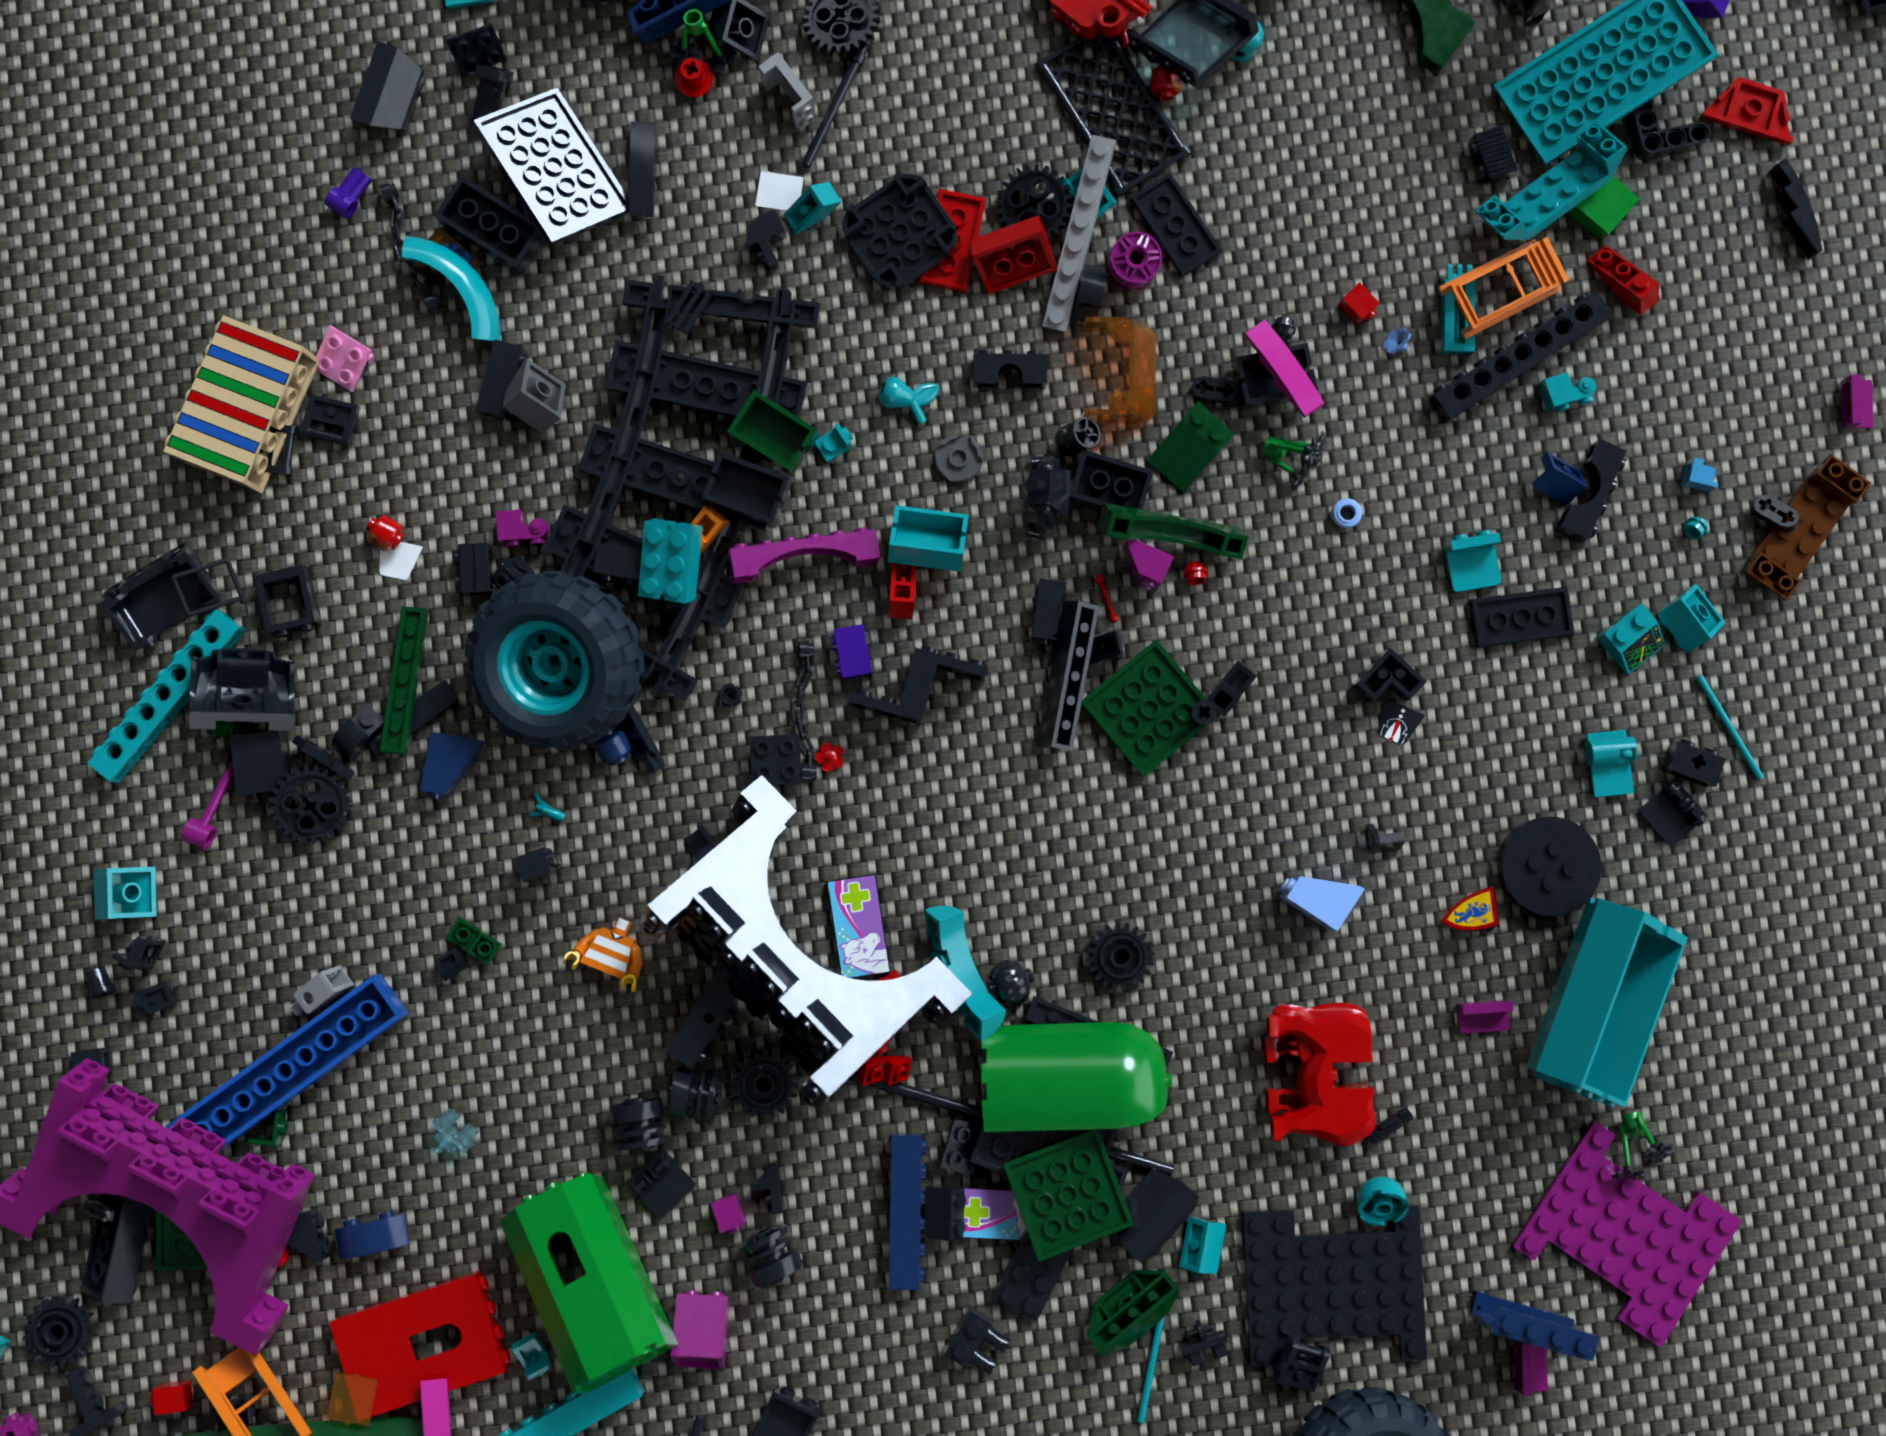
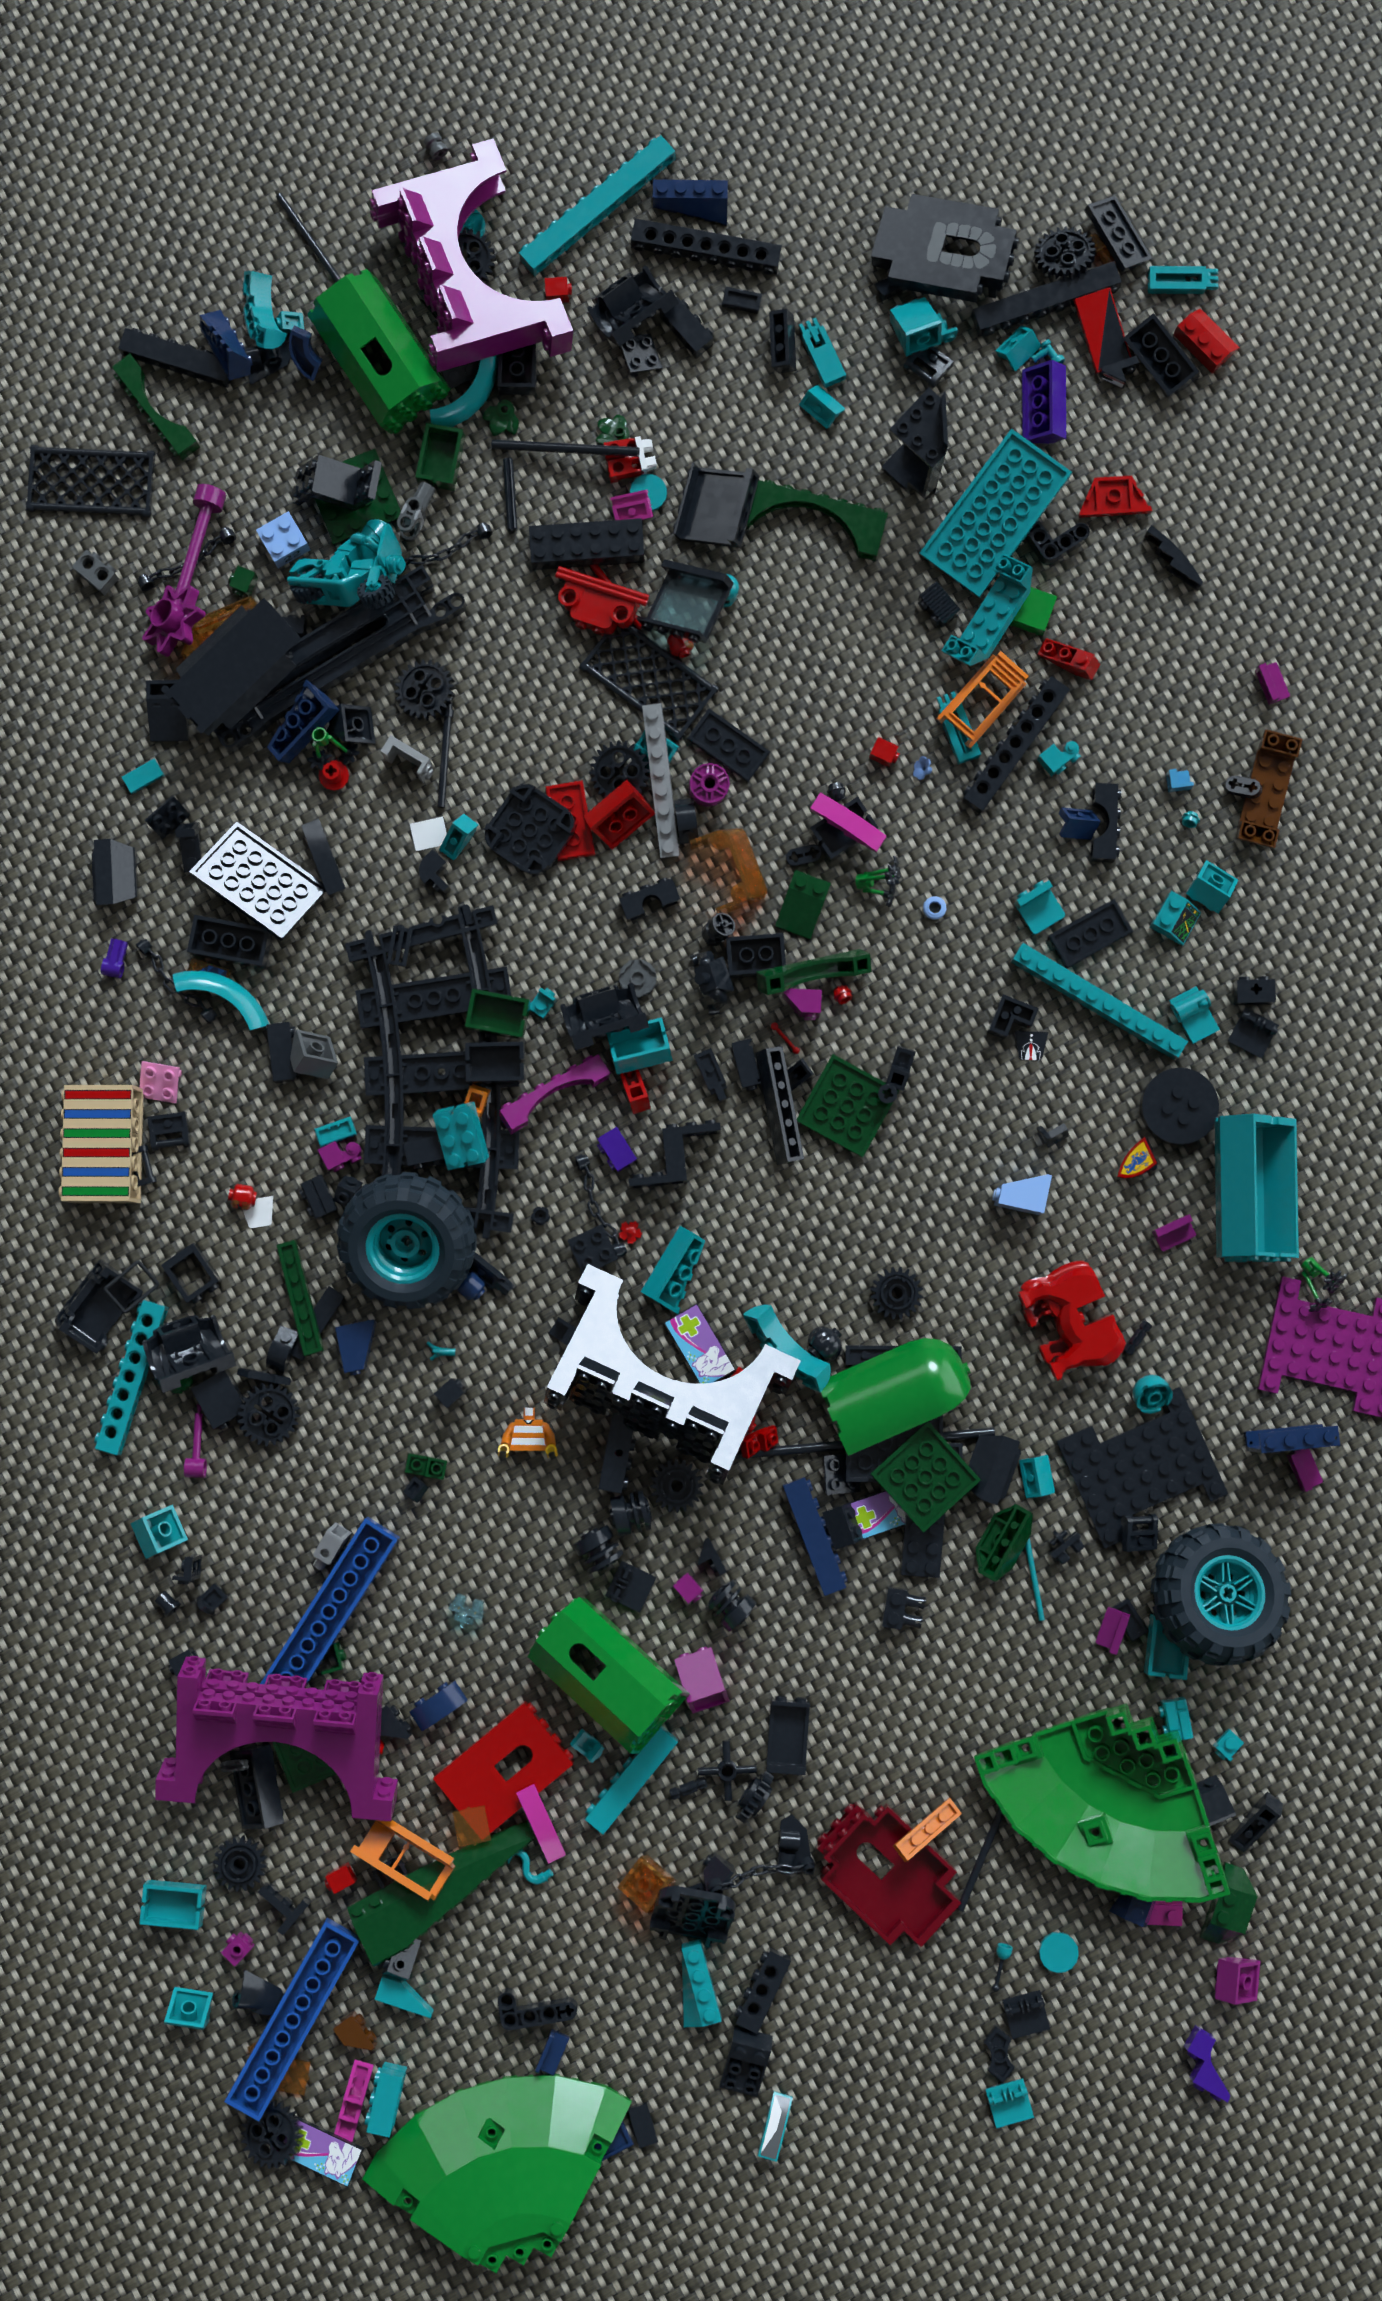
camera: 15 degrees left, 0 degrees up
teal piece [878,377,939,425] -> none
teal axle [1696,675,1764,781] -> none
none -> teal plate [314,1116,357,1147]
none -> black piece [560,983,649,1050]
none -> teal wedge [641,1226,705,1314]
none -> black hinge [694,1048,727,1102]
none -> teal brick [1011,943,1188,1060]

